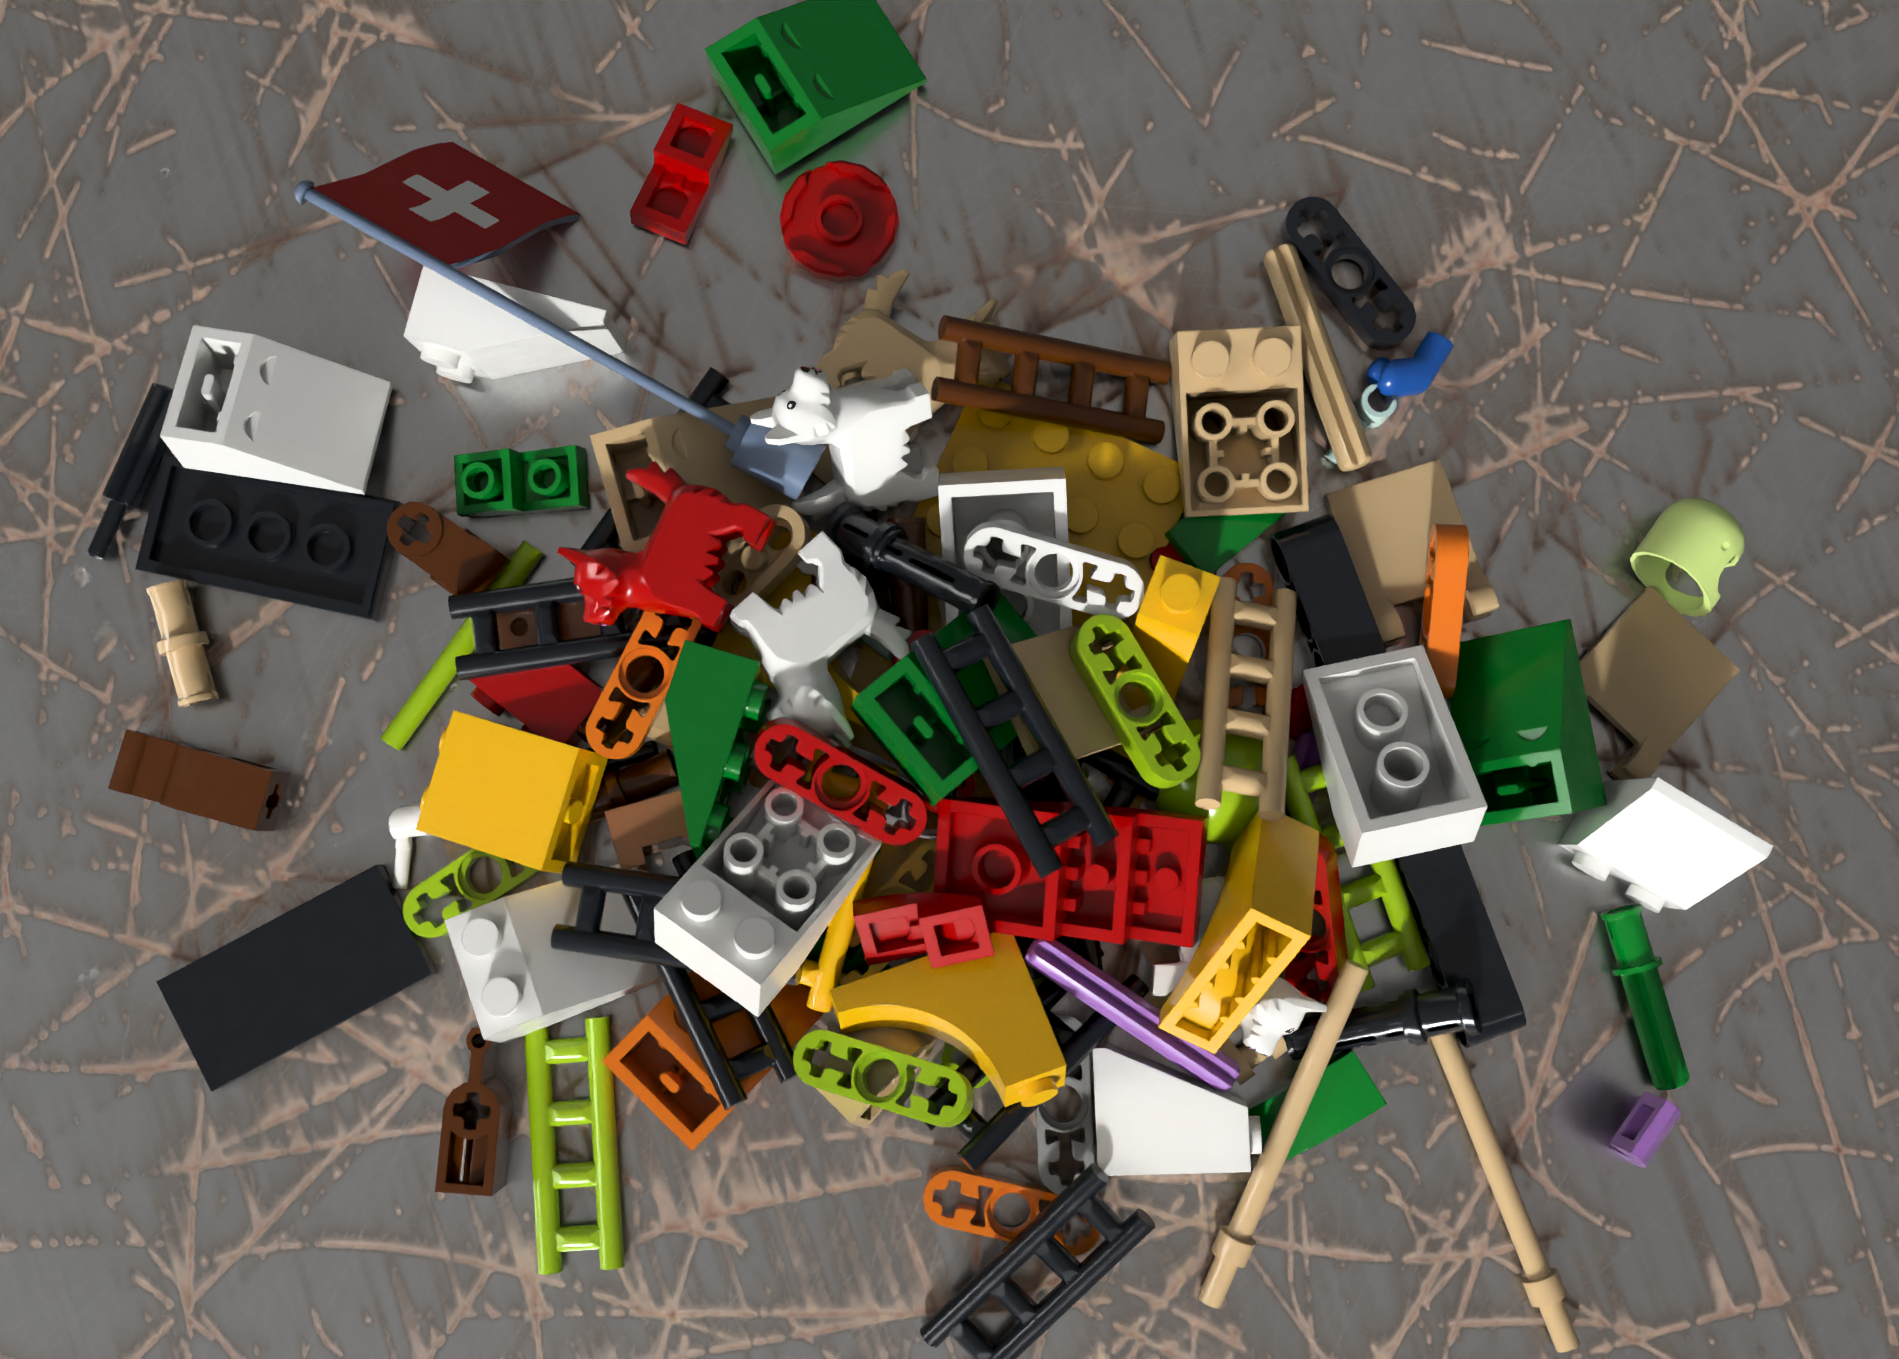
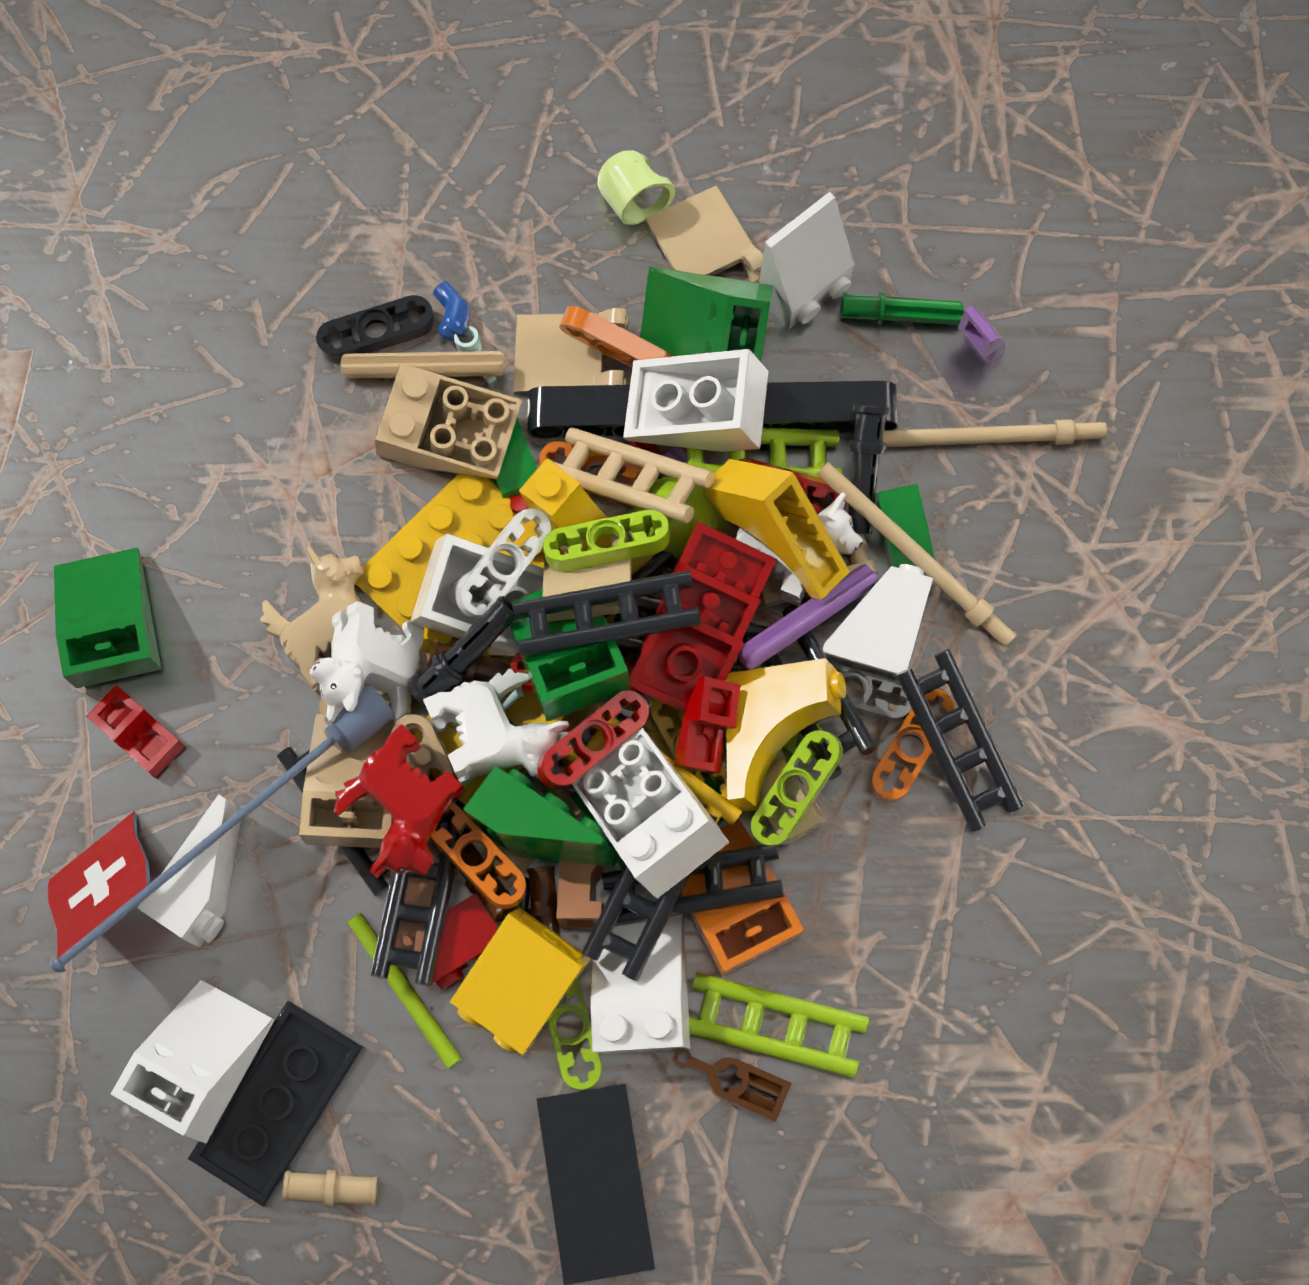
camera: 75 degrees left, 10 degrees down
black axle [87,383,174,560] -> none
reddish brown piece [108,729,291,831] -> none
reddish brown piece [387,502,511,595] -> none
white hand [388,802,430,889] -> none
green slope [454,445,589,517] -> none
red tile [779,160,900,283] -> none
reddish brown bar [931,315,1171,444] -> none

